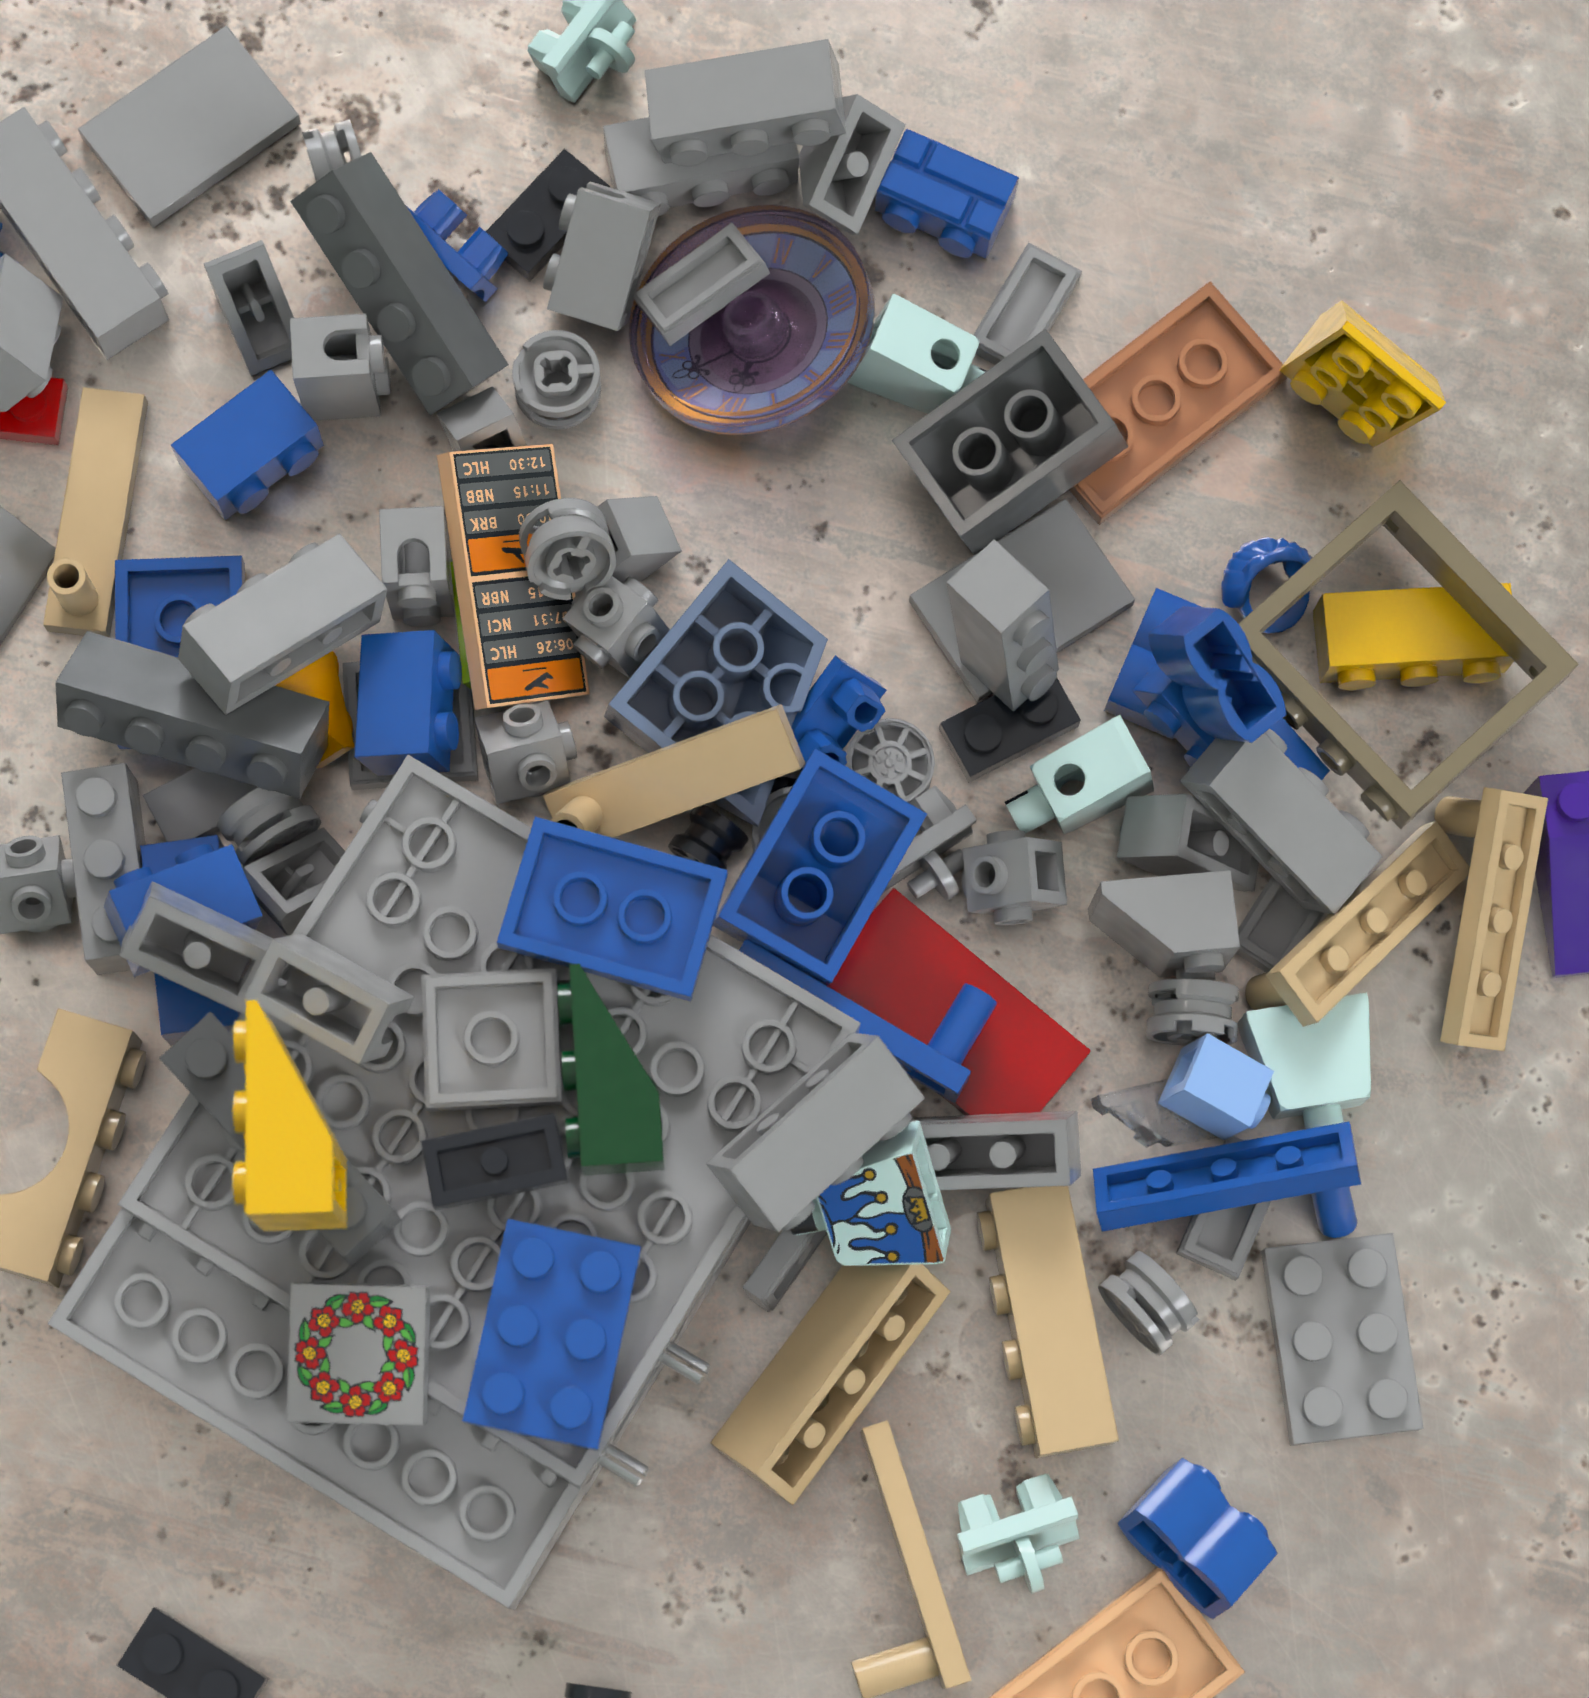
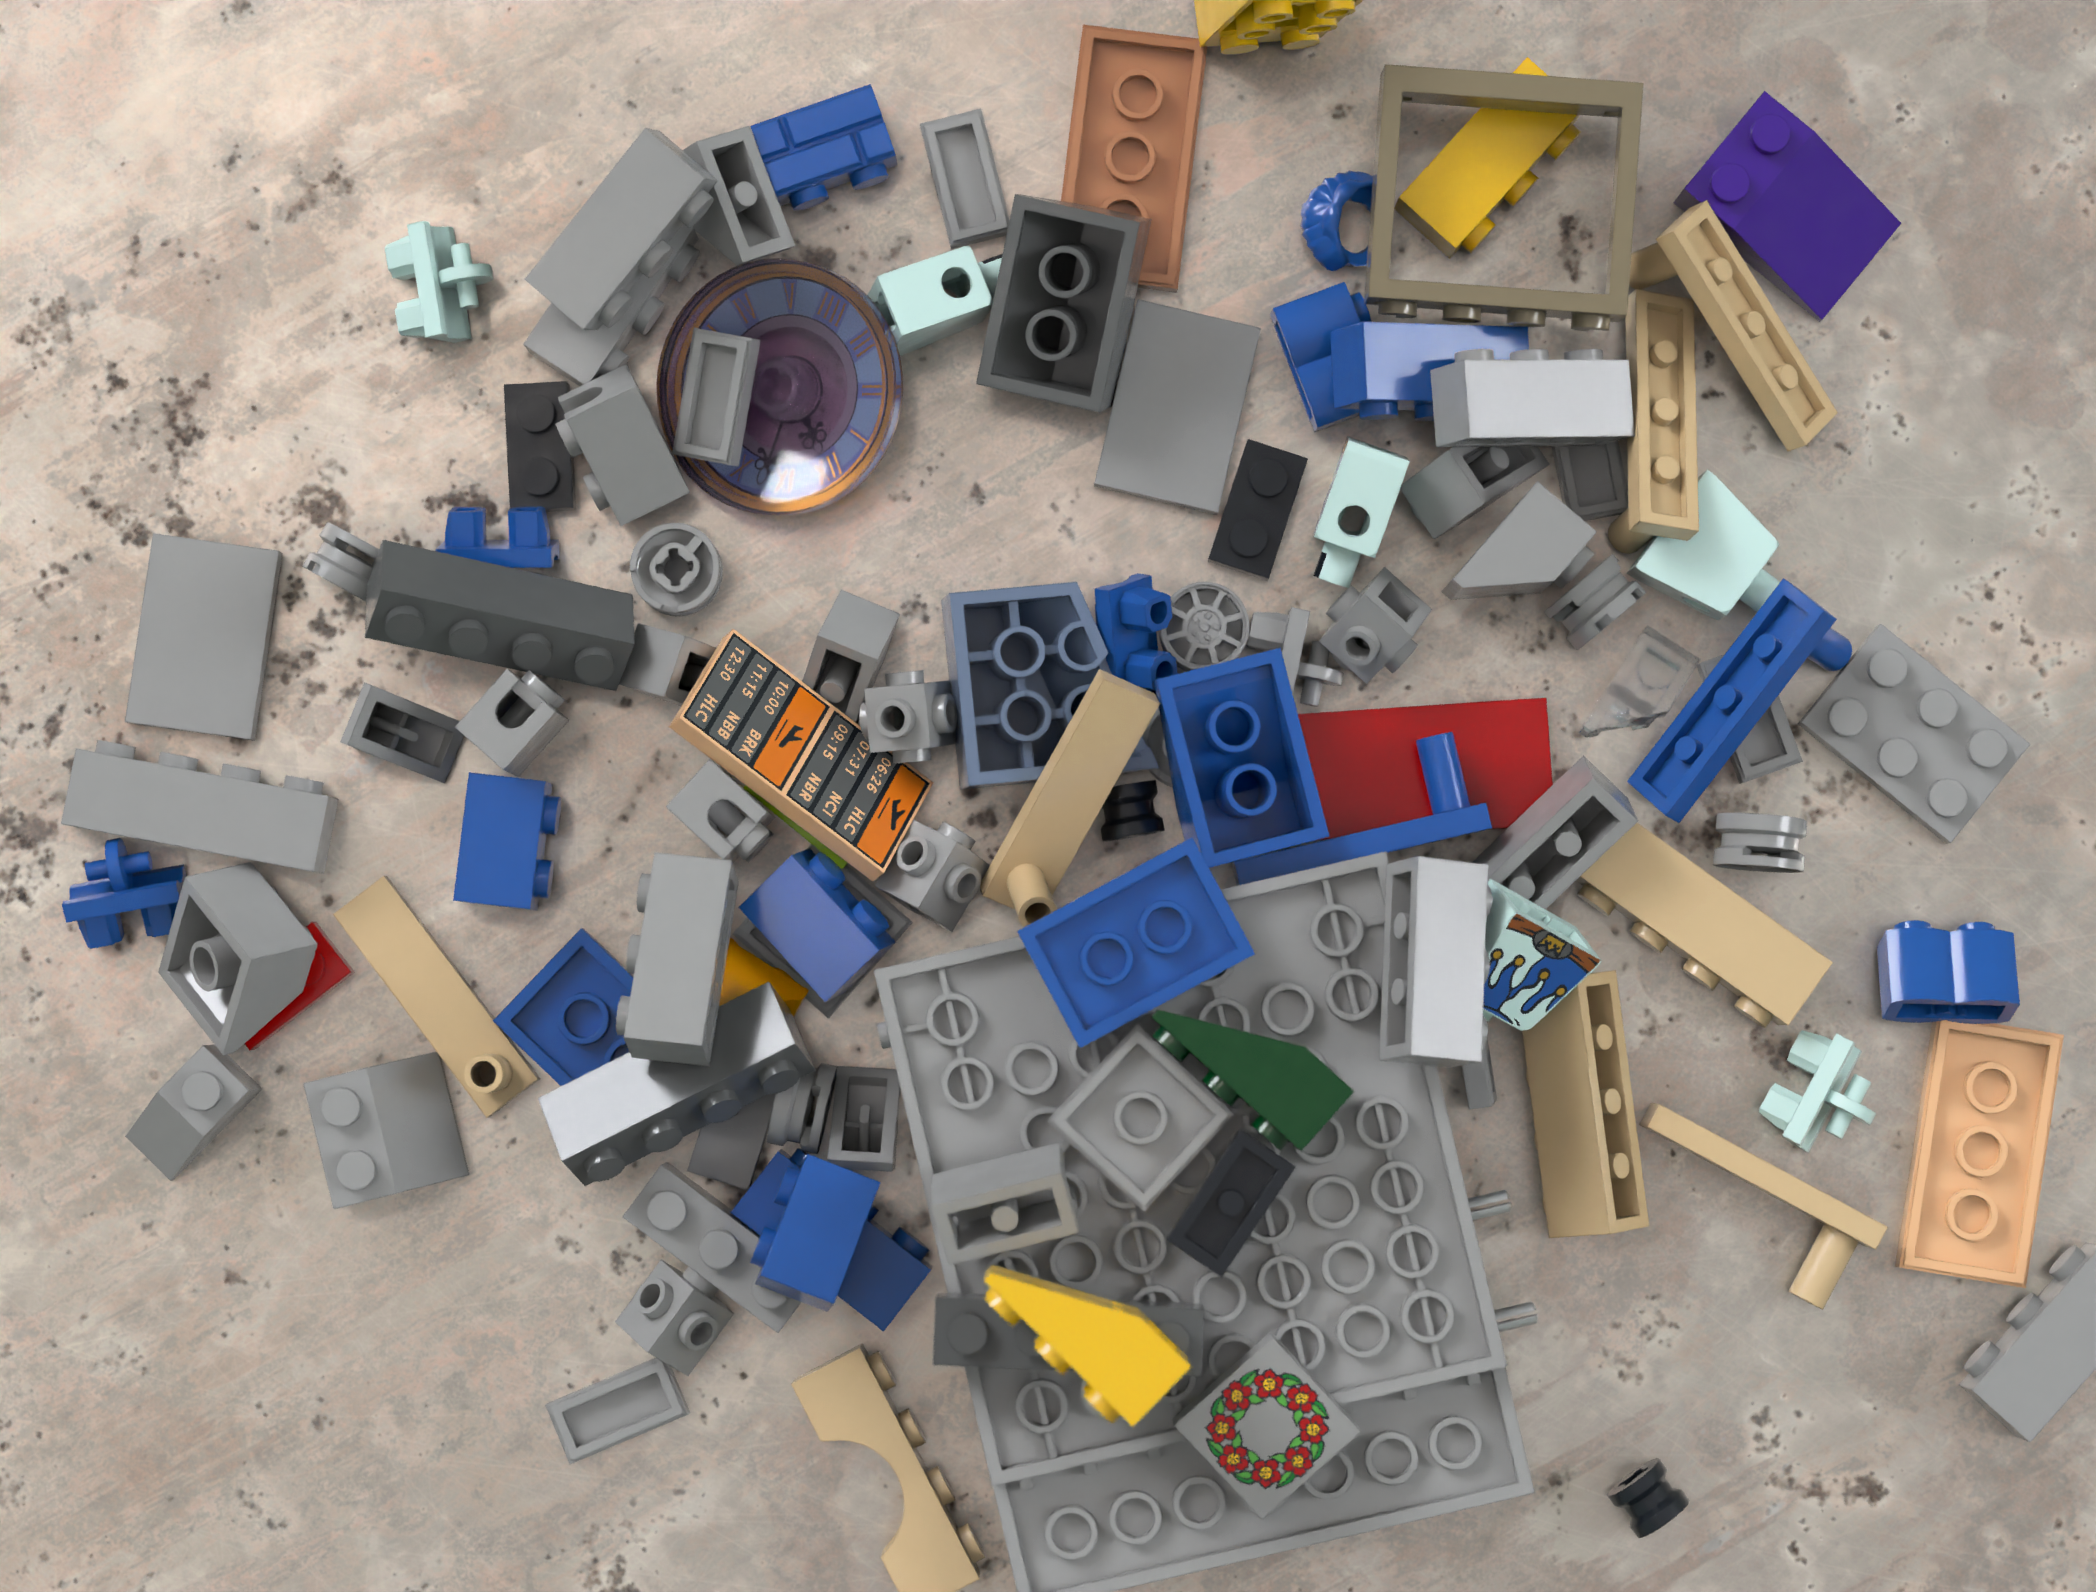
camera: 40 degrees left, 10 degrees up
light grey brick [120,881,273,1014] -> none
blue plate [462,1219,642,1451] -> none
light grey wheel [519,498,616,600] -> none
light grey brick [946,540,1059,711] -> none
blue brick [1148,606,1286,743] -> none
light blue brick [1158,1033,1274,1140] -> none

